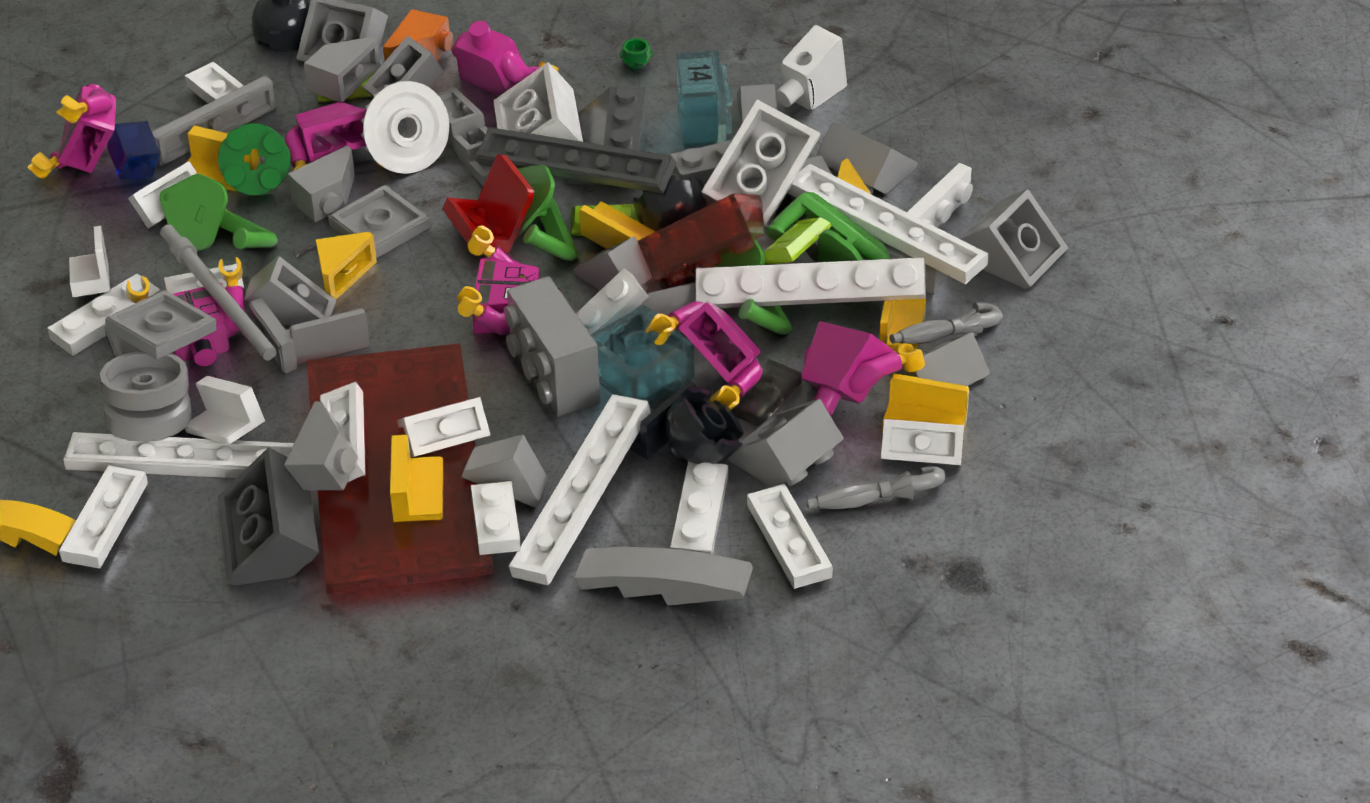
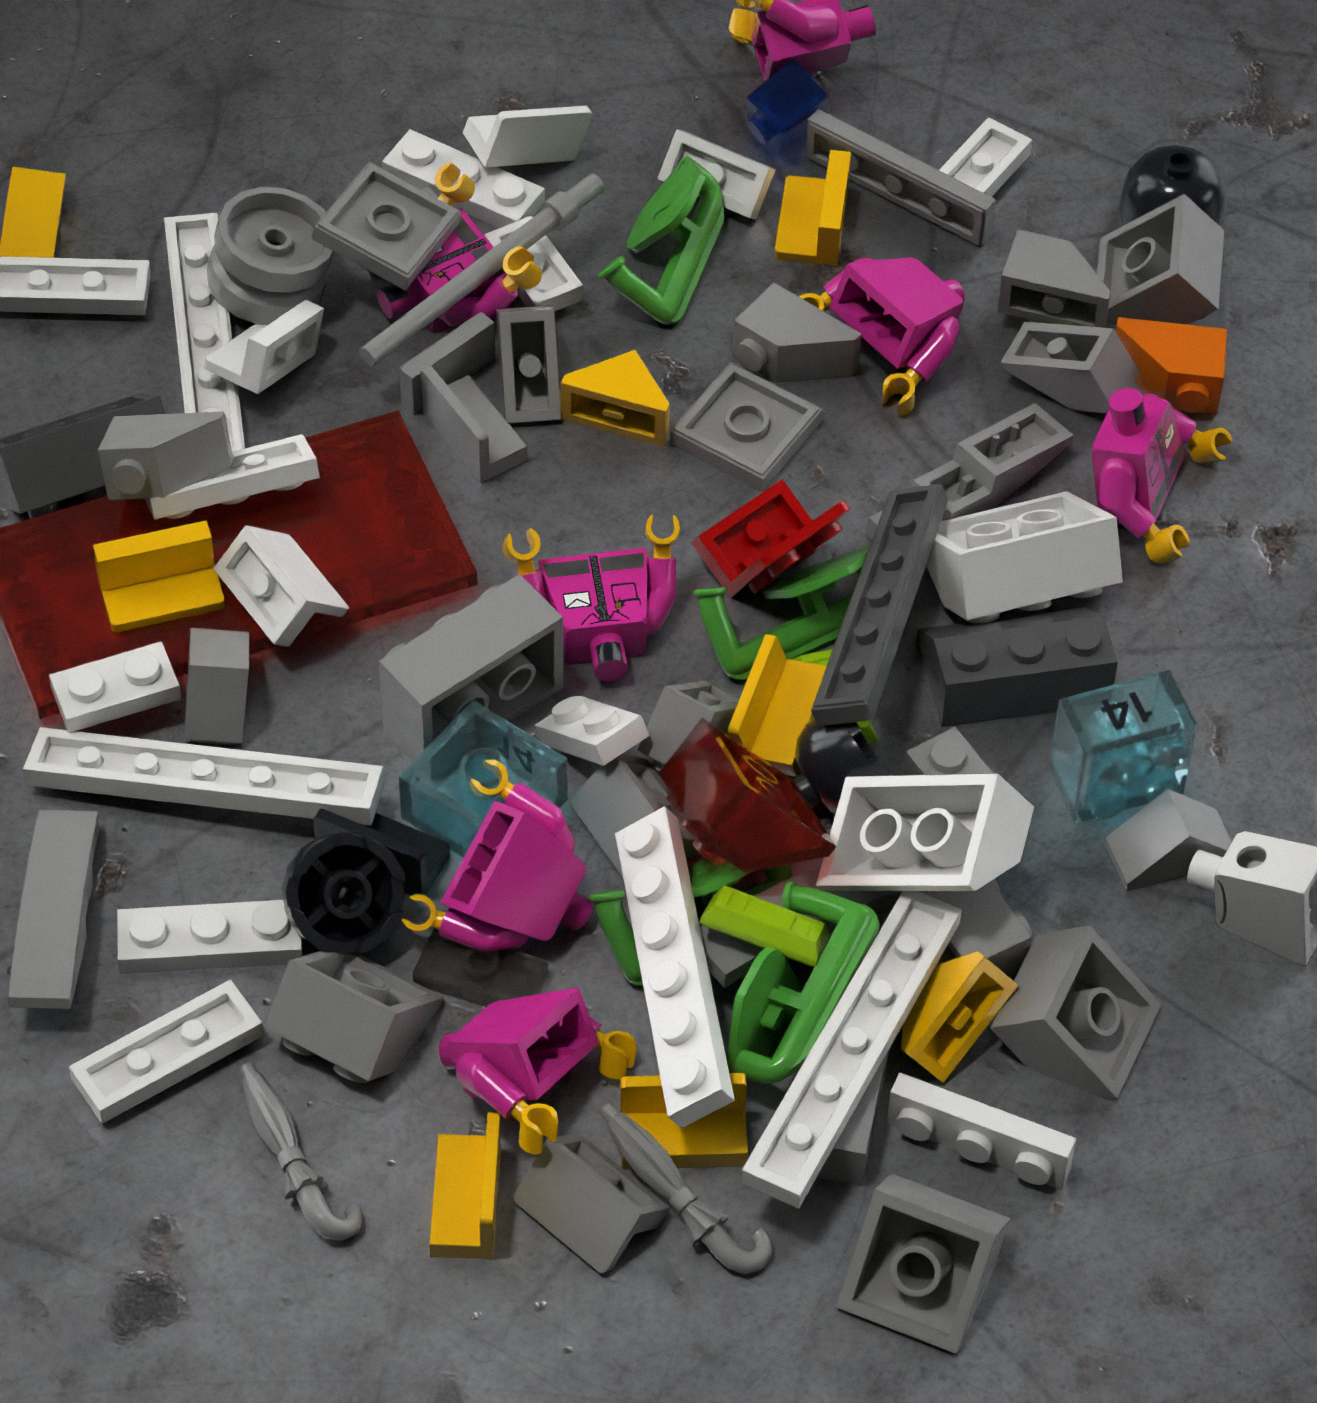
camera: 75 degrees right, 10 degrees up
green plate [218,123,291,196] -> none
white gear [361,81,449,174] -> none
green plate [619,38,653,68] -> none
white plate [881,419,964,465] -> none

